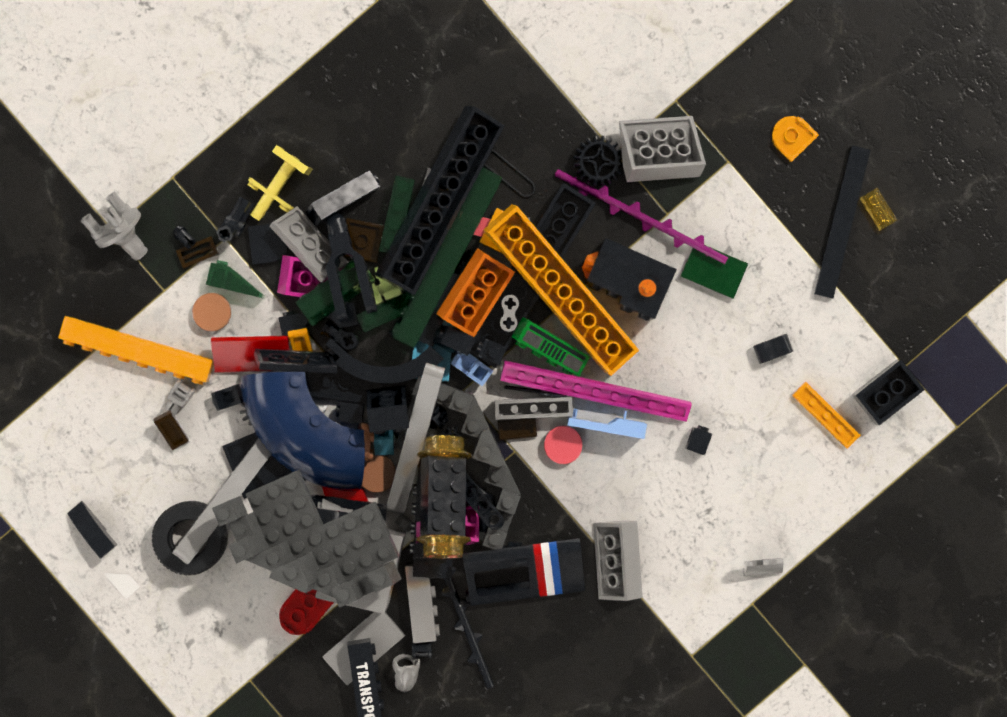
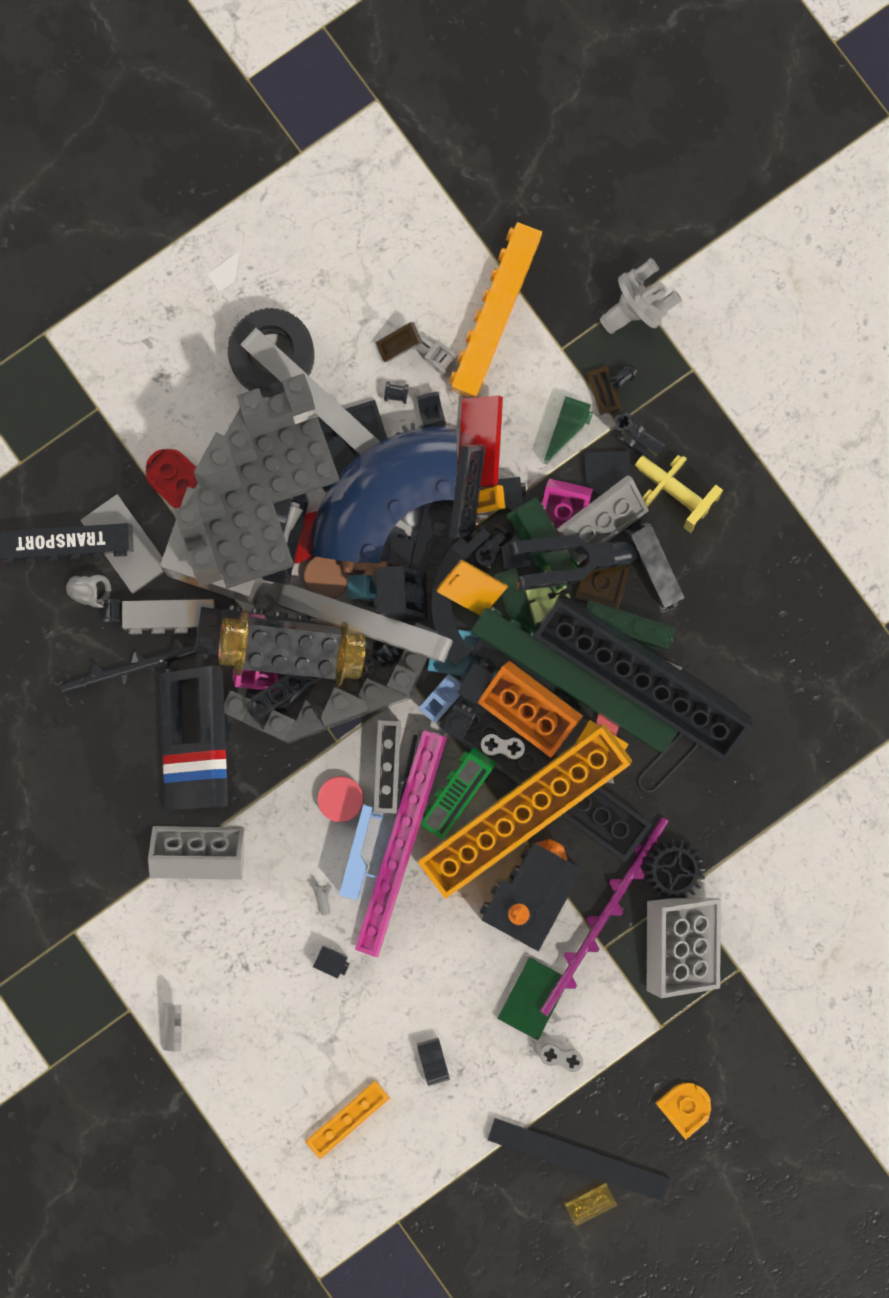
camera: 90 degrees right, 5 degrees down
black slope [67,501,118,559] -> none
nougat tile [192,293,231,331] -> none
dark brown tile [497,418,537,440] -> none
black brick [852,359,925,426] -> none
none -> light grey bar [309,881,332,915]
none -> black bush [384,381,409,404]
none -> light orange container [436,560,508,617]
none -> light grey axle [539,1043,583,1072]

